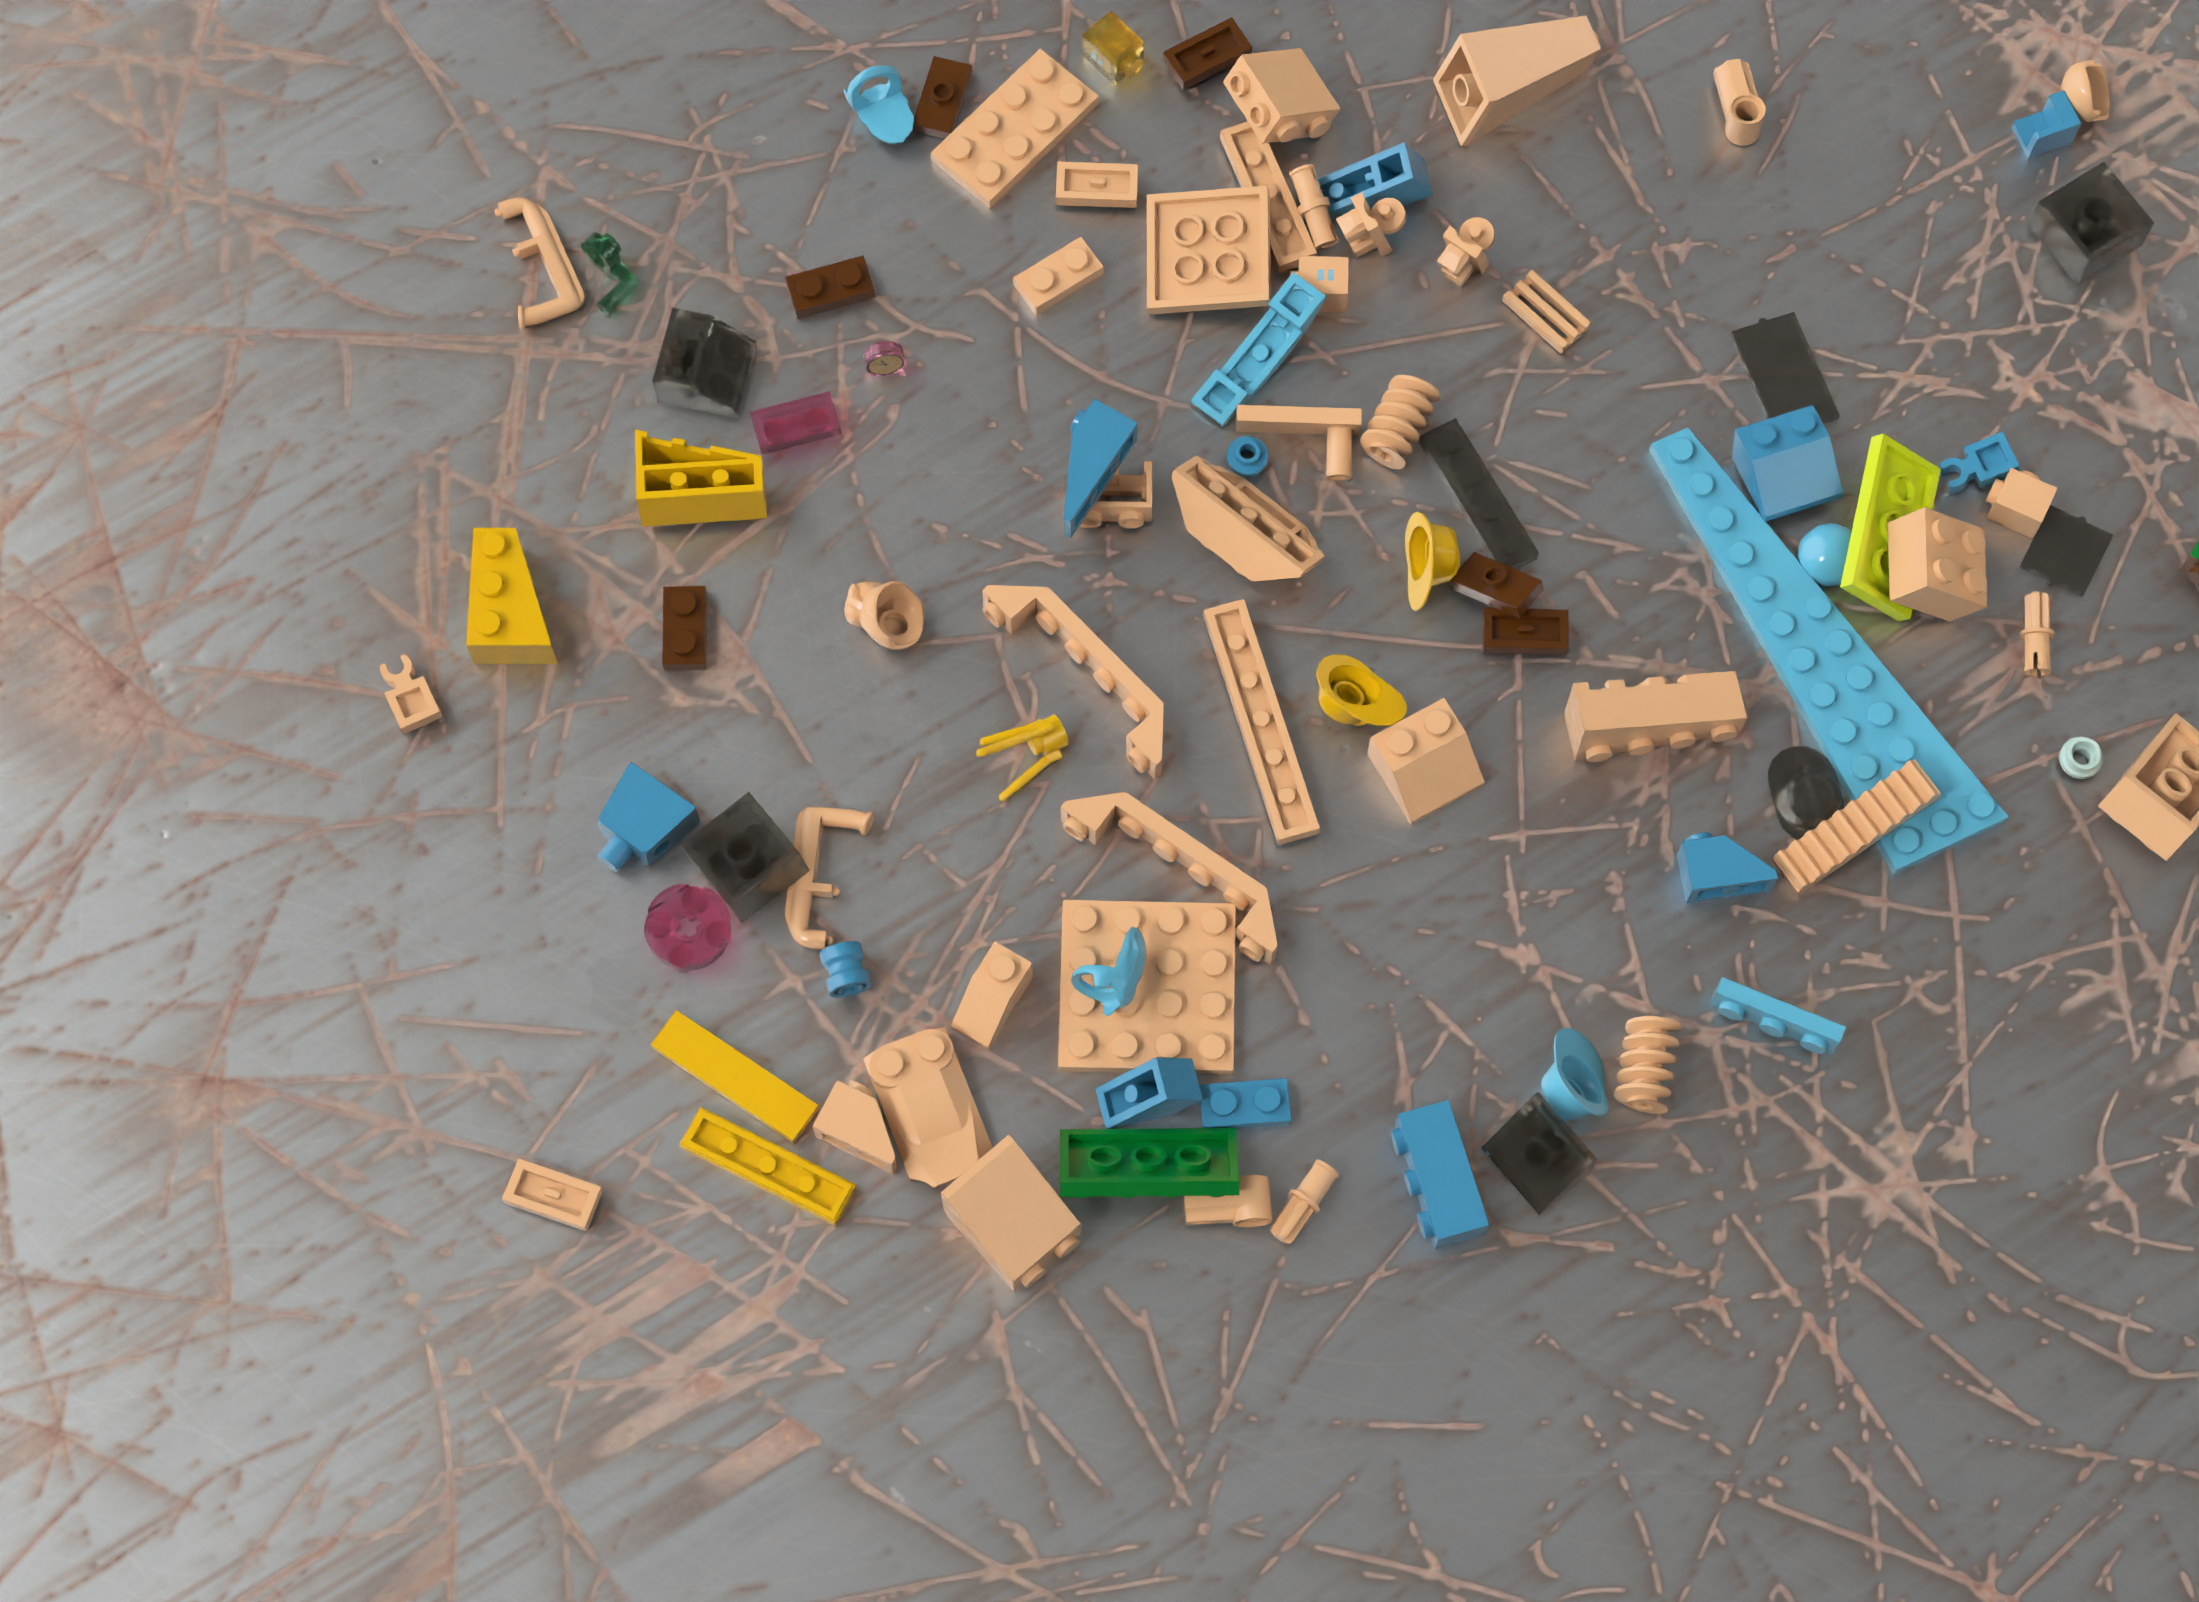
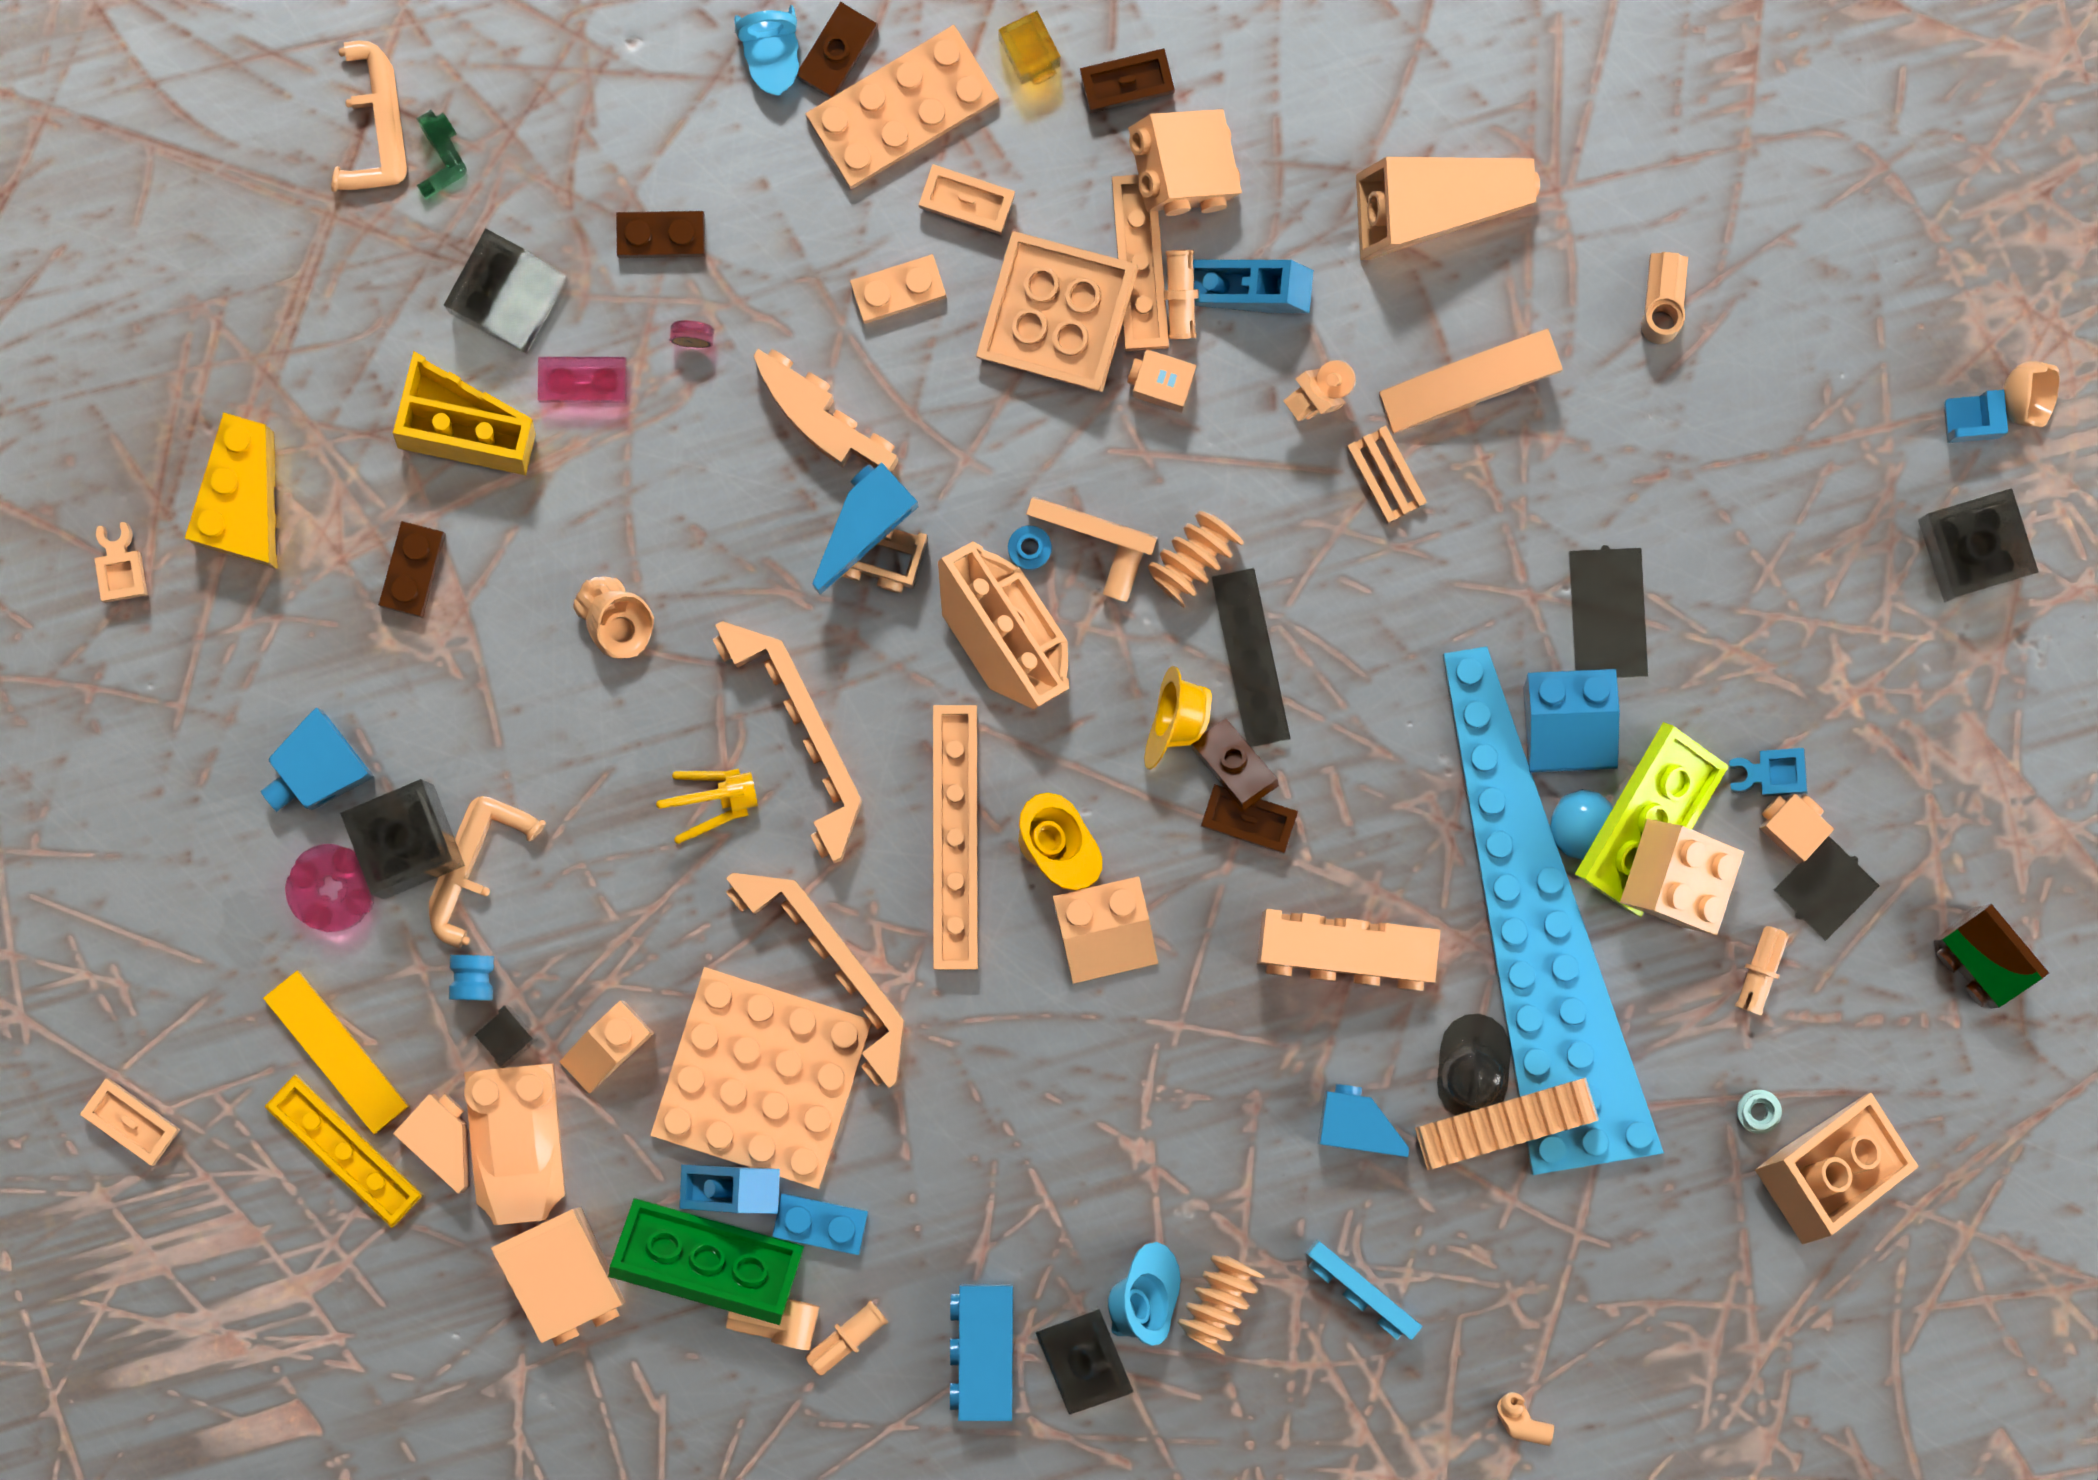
camera: 15 degrees right, 15 degrees up
medium azure piece [1071,927,1146,1016] -> none
medium azure slope [1191,272,1326,427] -> none
light nougat hips [1336,192,1406,258] -> none
none -> clear smoke panel [475,1005,538,1068]
none -> light nougat slope [754,349,899,473]
none -> light nougat slope [1379,328,1563,434]
none -> light nougat arm [1497,1392,1554,1446]

